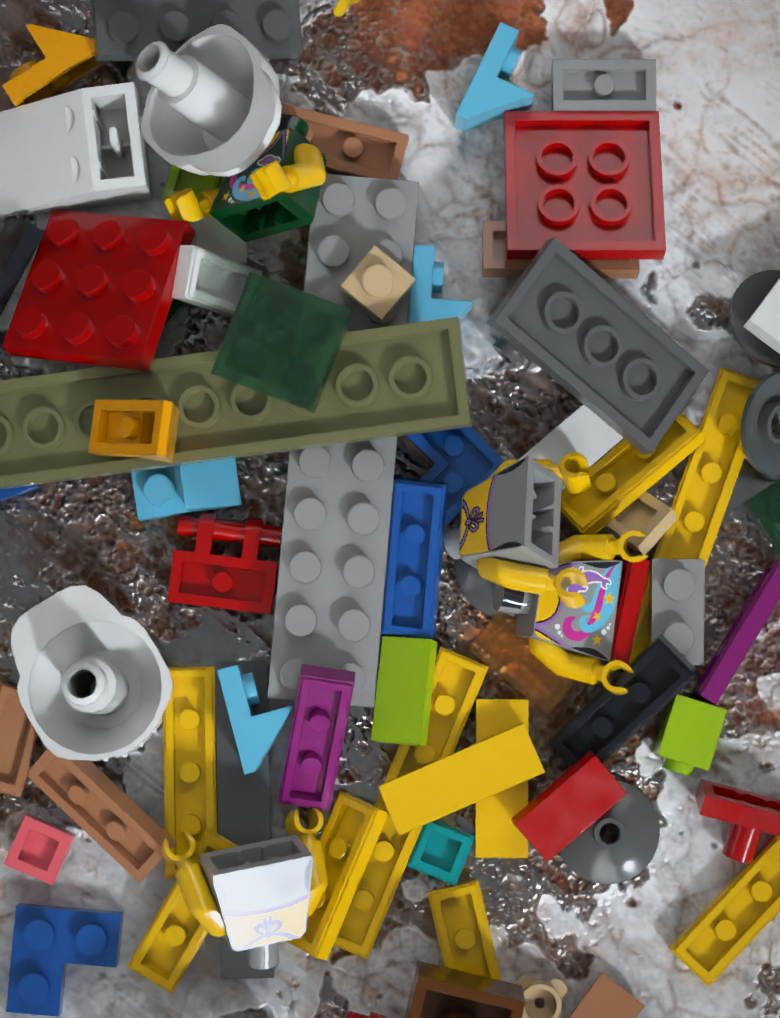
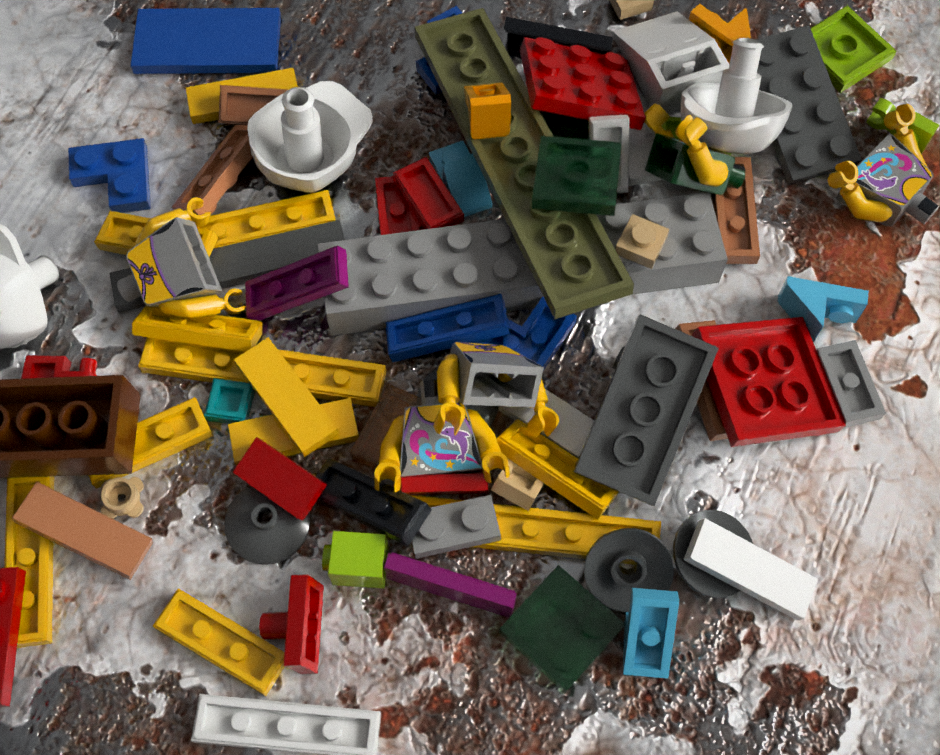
camera: 75 degrees right, 20 degrees down
coral plate [4,814,76,885] -> none
medium azure slope [217,664,295,775] -> none
lime tile [371,636,438,746] -> none
medium azure slope [408,245,473,324] -> none
none -> red tile [393,157,464,229]

